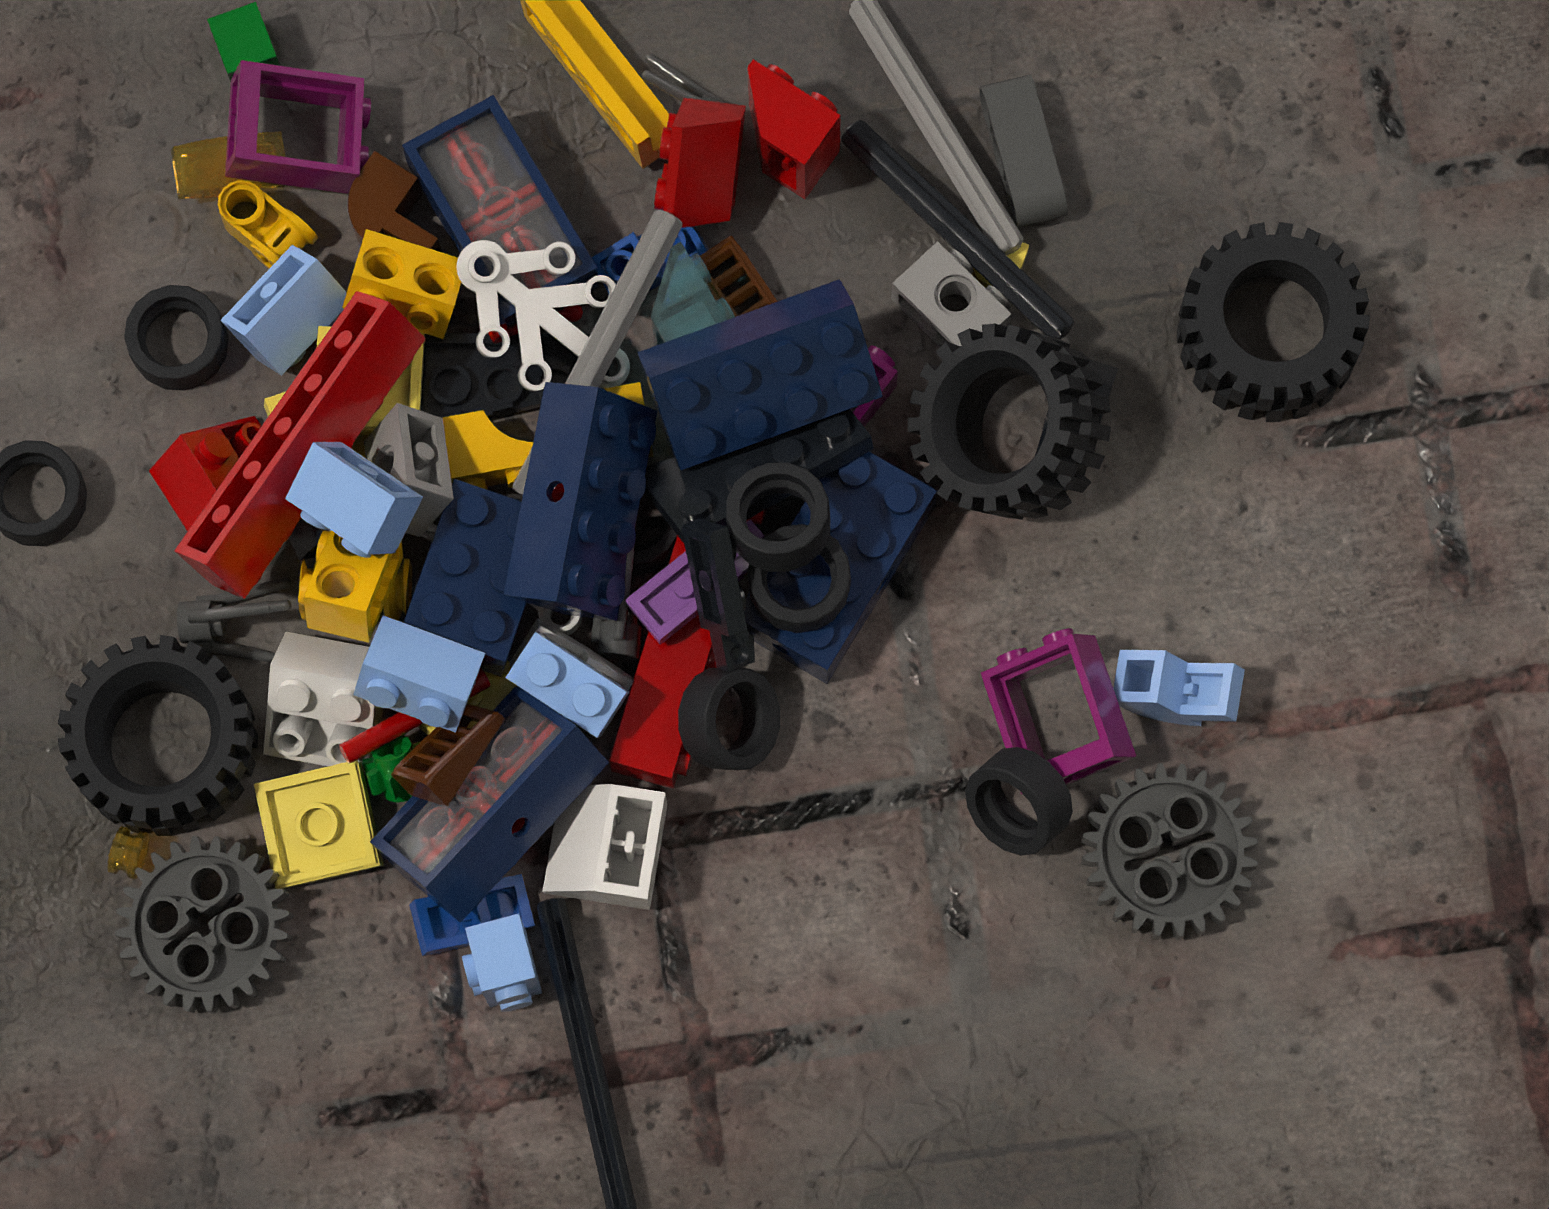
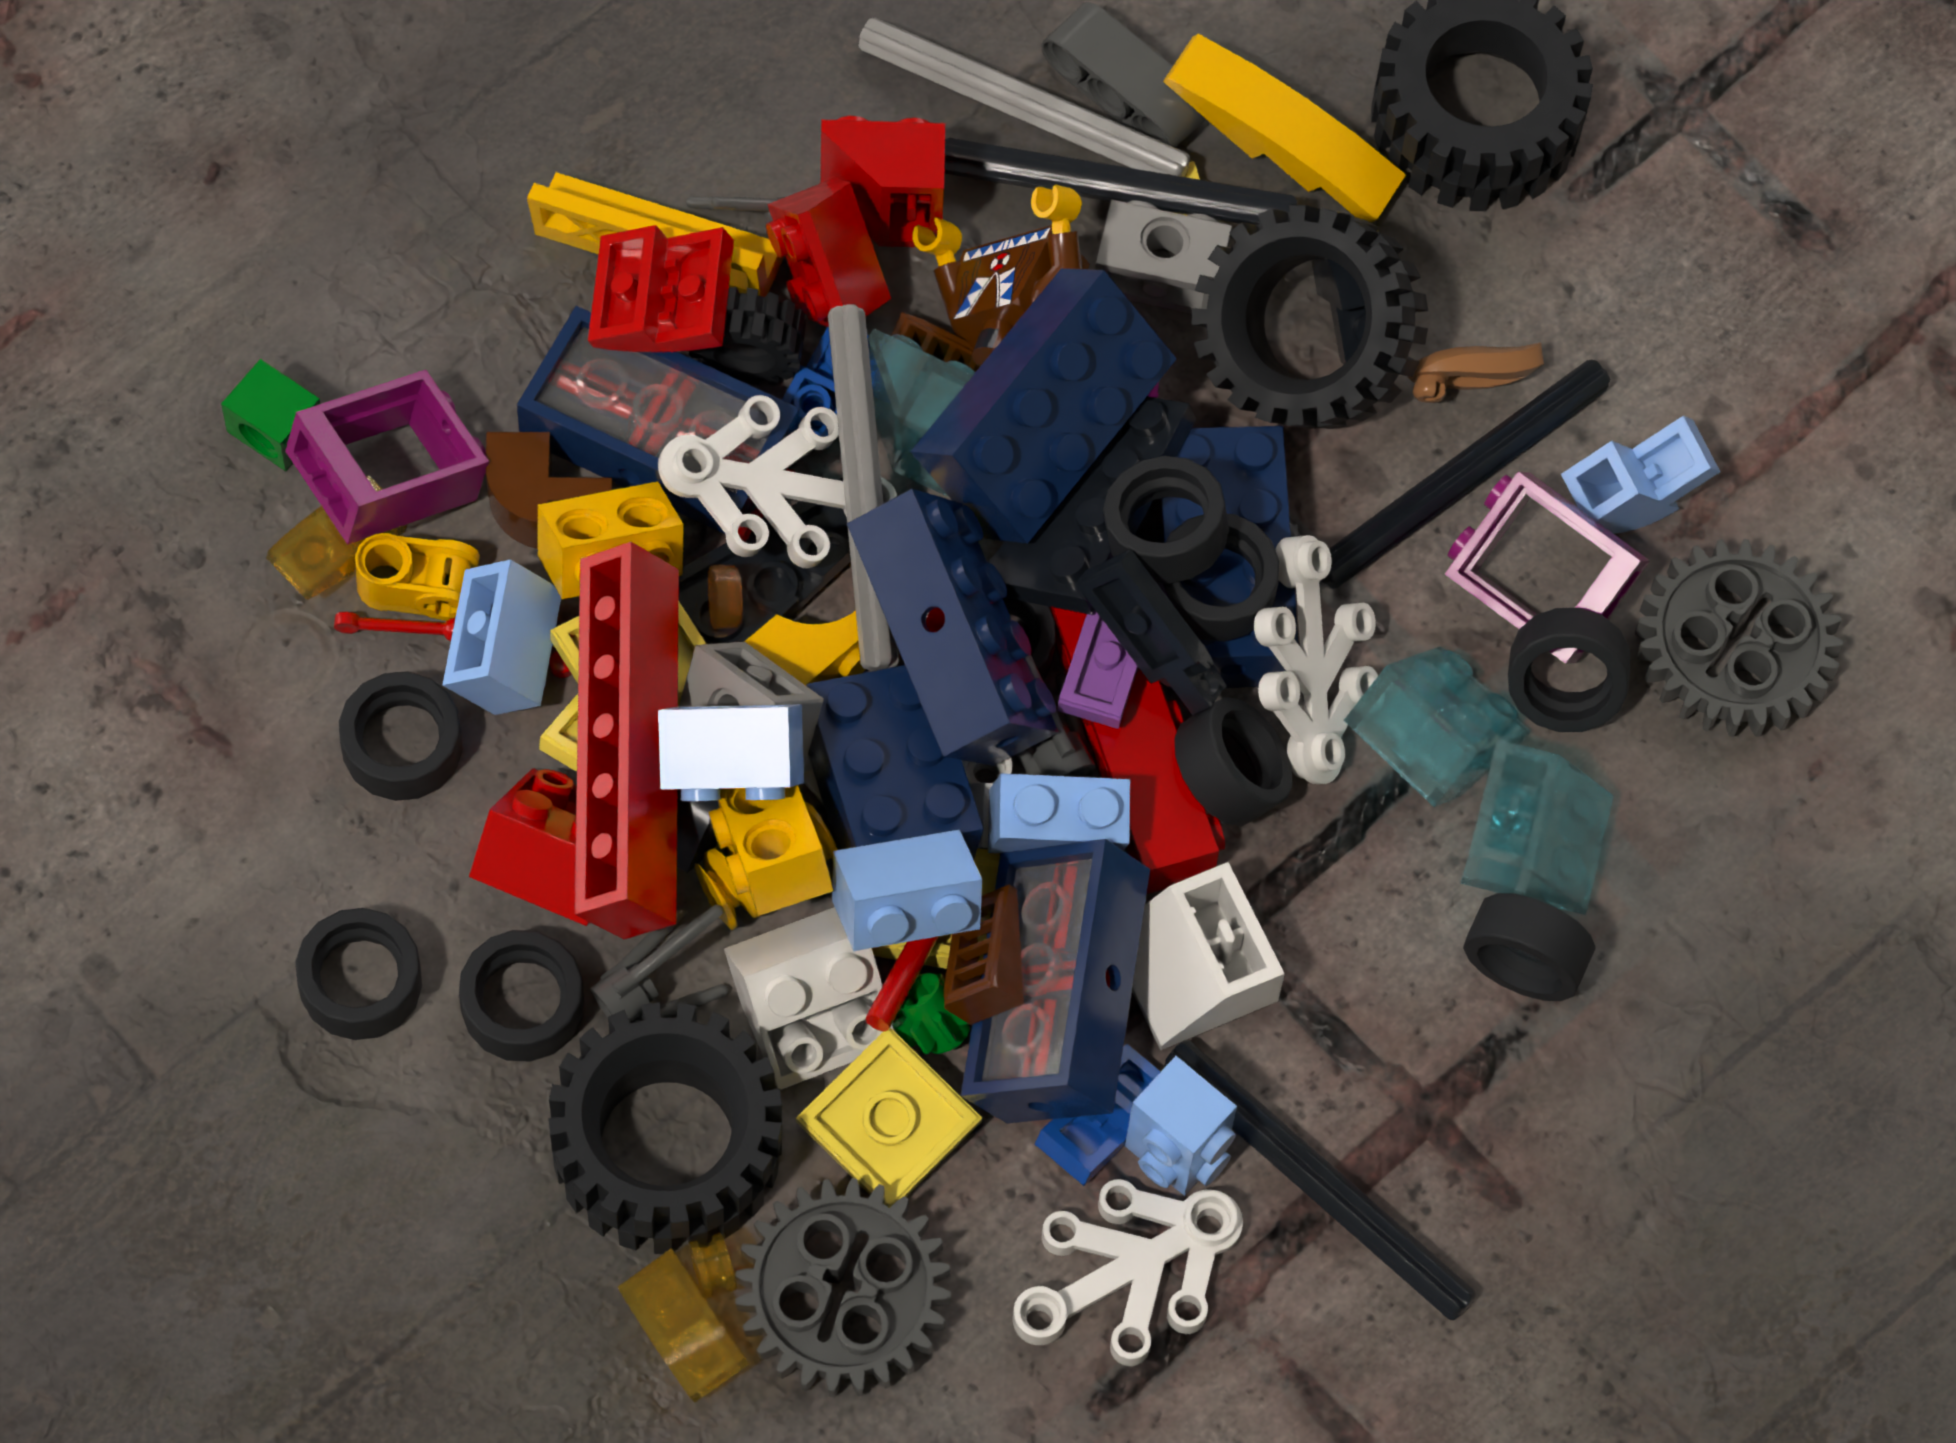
camera: 40 degrees left, 10 degrees down
none -> red hinge [334,612,456,641]
none -> black tyre [459,930,584,1062]
none -> red slope [588,225,734,352]
none -> clear yellow slope [617,1248,749,1403]
none -> black tyre [689,287,807,384]
none -> clear orange tile [708,564,743,629]
none -> torso [913,184,1090,367]
none -> white plant [1013,1179,1243,1366]
none -> yellow slope [1163,34,1406,223]
none -> white plant [1254,535,1380,785]
none -> black axle [1321,360,1610,589]
none -> clear light blue slope [1343,646,1531,807]
none -> medium nougat arm [1408,342,1544,403]
none -> clear light blue slope [1460,739,1614,915]
none -> black tyre [1463,893,1596,1001]

